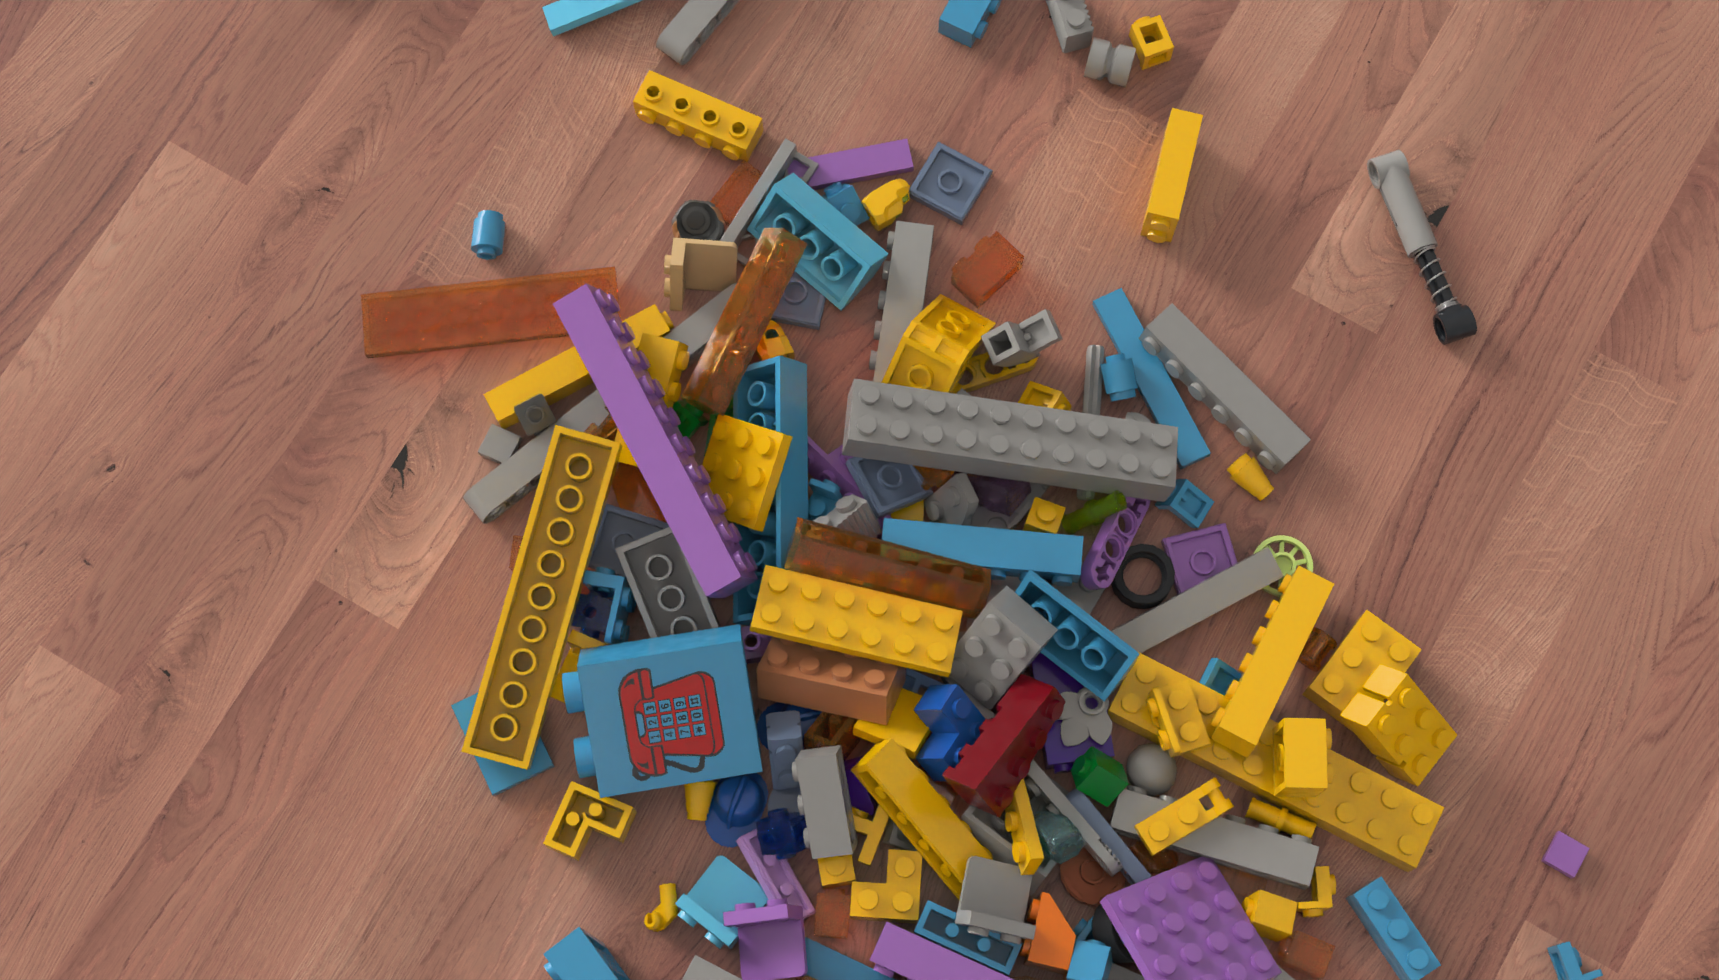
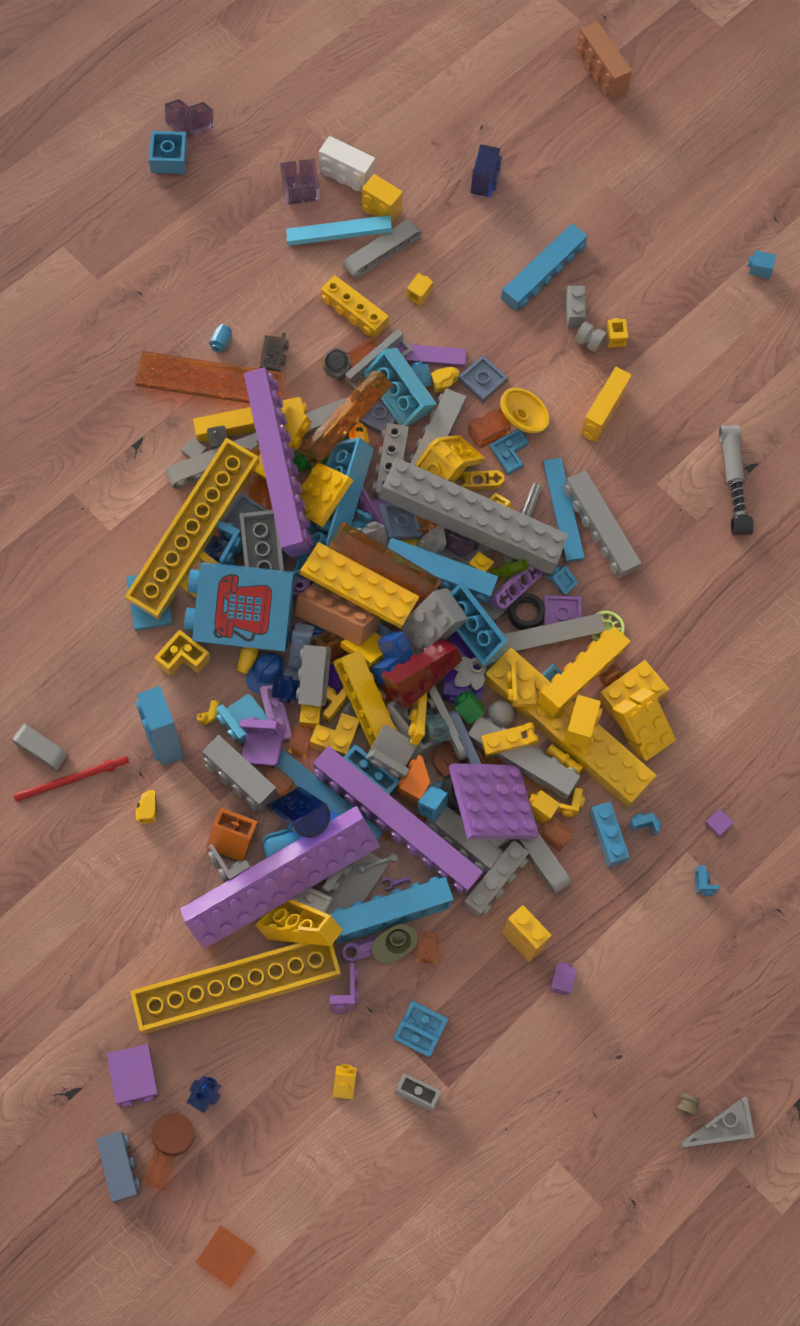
camera: 10 degrees right, 5 degrees down
tan bracket [664,238,738,311] -> none
light grey brick [981,309,1063,367] -> none
dark azure brick [1100,353,1138,402] -> none
yellow cone [1227,453,1274,501] -> none
none -> clear smoke bracket [259,333,289,373]
none -> light grey brick [372,423,409,499]
none -> yellow brick [406,273,433,306]
none -> dark azure tile [488,429,529,476]
none -> yellow dish [500,387,549,433]
none -> dark azure bracket [628,812,661,836]

